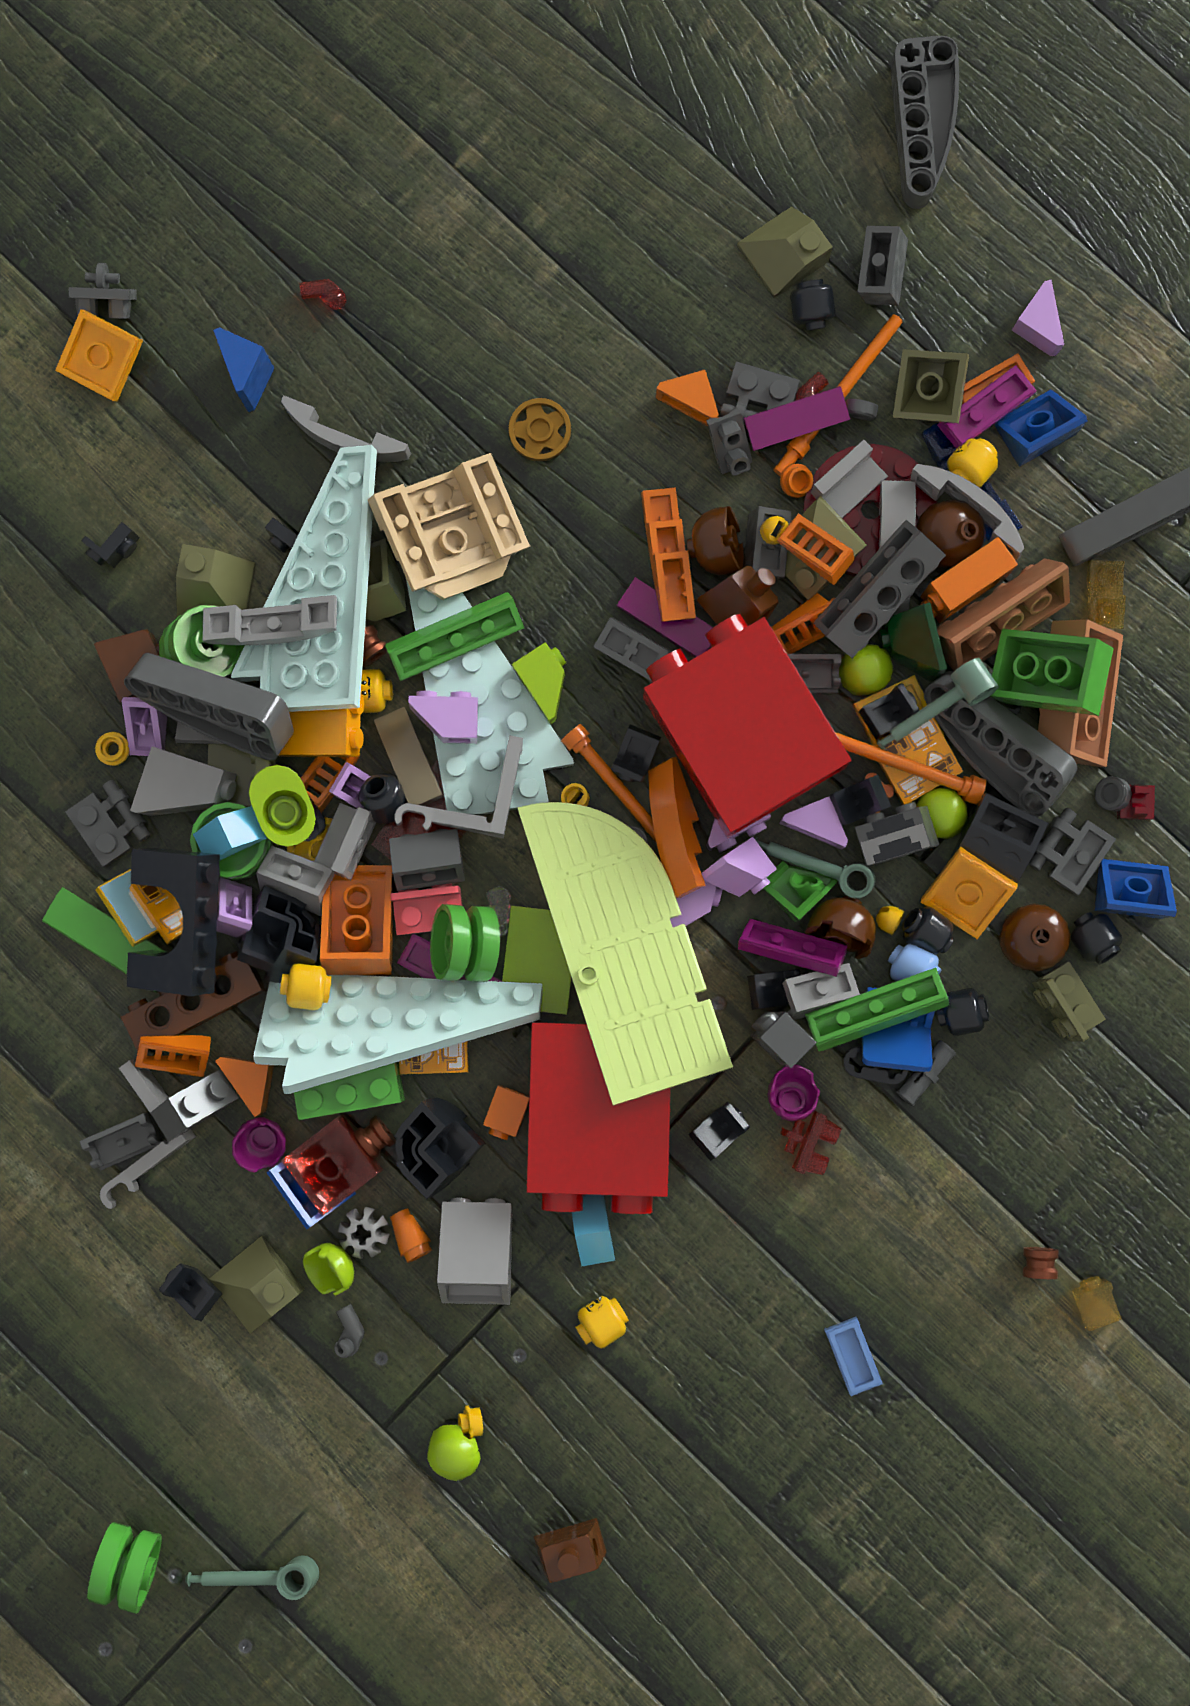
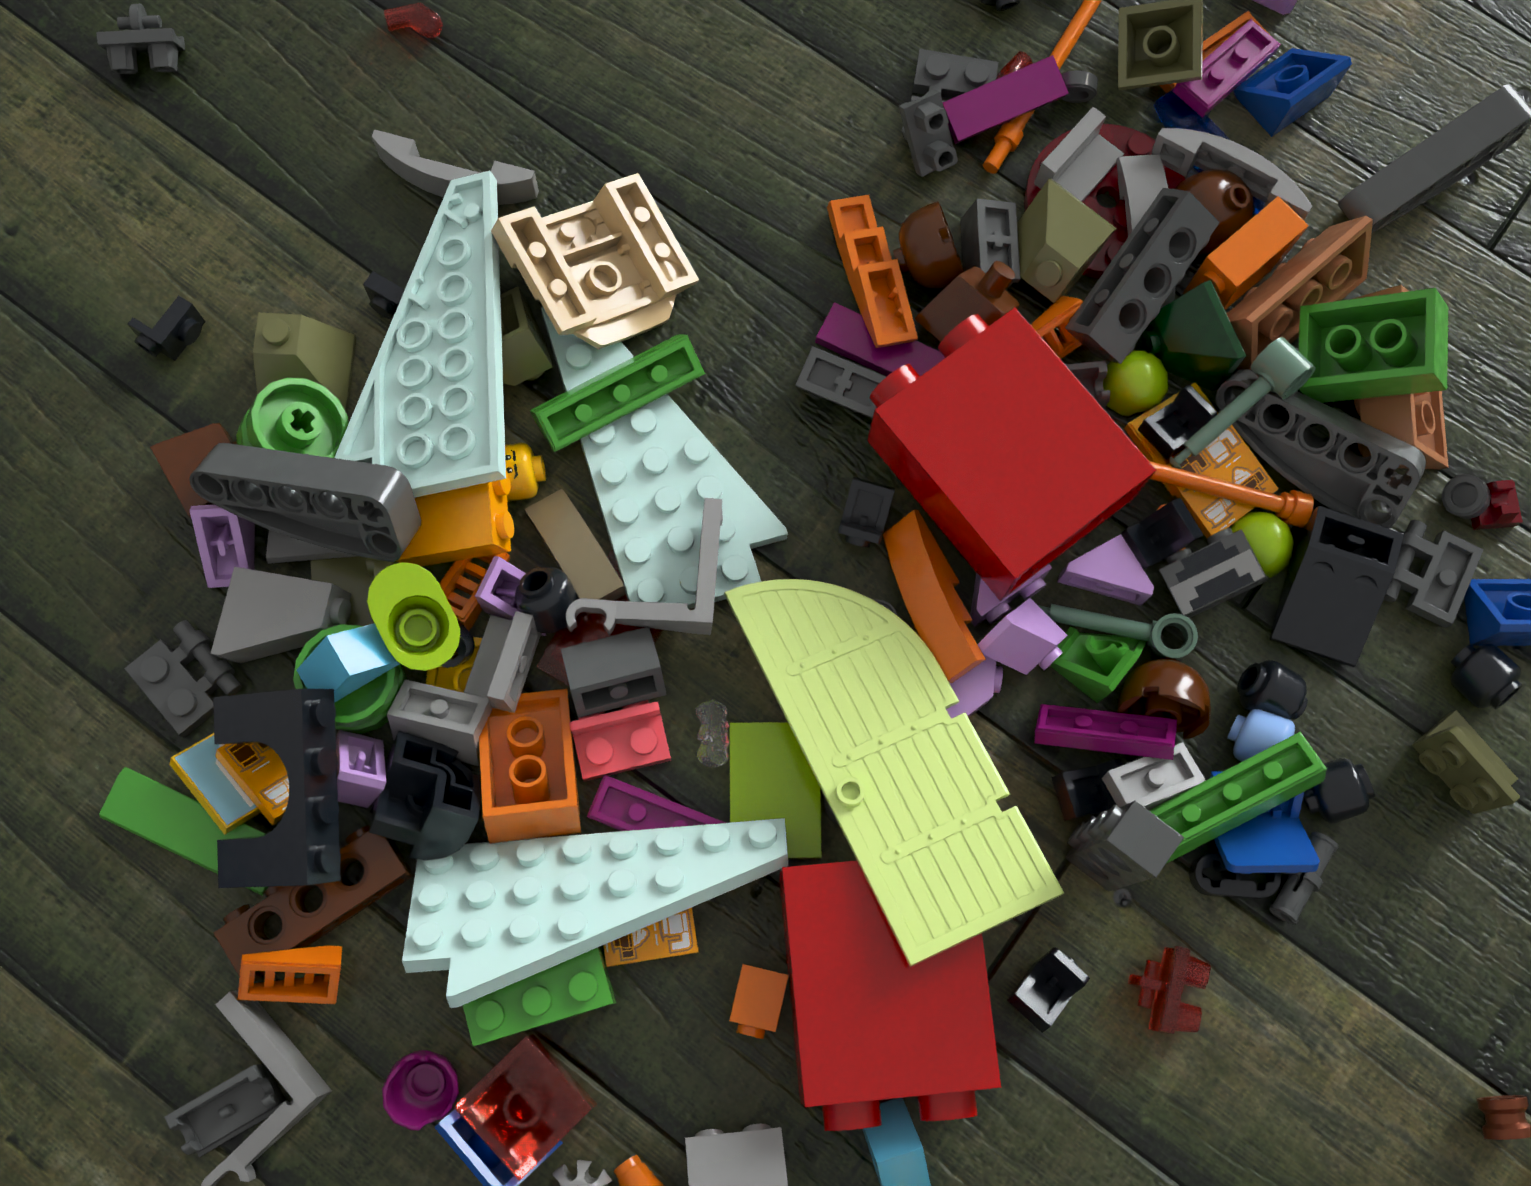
camera: 20 degrees left, 10 degrees down
light orange tile [55,309,143,401] -> none
yellow plate [95,732,130,766] -> none
dark grey brick [150,1069,239,1142] -> none
light grey slope [202,595,337,645] -> none
blue slope [213,327,274,412] -> none
orange slope [215,1056,274,1117] -> none
yellow head [280,964,331,1010] -> none
copper wheel [354,1115,396,1159] -> none
copper wheel [362,625,387,667] -> none
black brick [394,1097,485,1199] -> none
lavender slope [408,691,478,744] -> none
bright green wheel [430,904,500,982] -> none
pearl gold wheel [509,398,571,461] -> none
lime slope [512,642,567,725] -> none
orange piece [561,724,656,842] -> none
yellow hinge [561,783,590,806] -> none
orange slope [656,370,719,426] -> none
yellow hinge [760,516,789,545] -> none
magenta hair [767,1064,820,1122] -> none
orange slope [777,513,854,585] -> none
orange plate [780,464,813,498] -> none
yellow hinge [876,905,905,935] -> none
light orange tile [921,846,1018,939] -> none
yellow head [947,438,998,488] -> none
reddish brown cylinder [999,904,1070,972] -> none
clear yellow slope [1087,560,1126,629] -> none

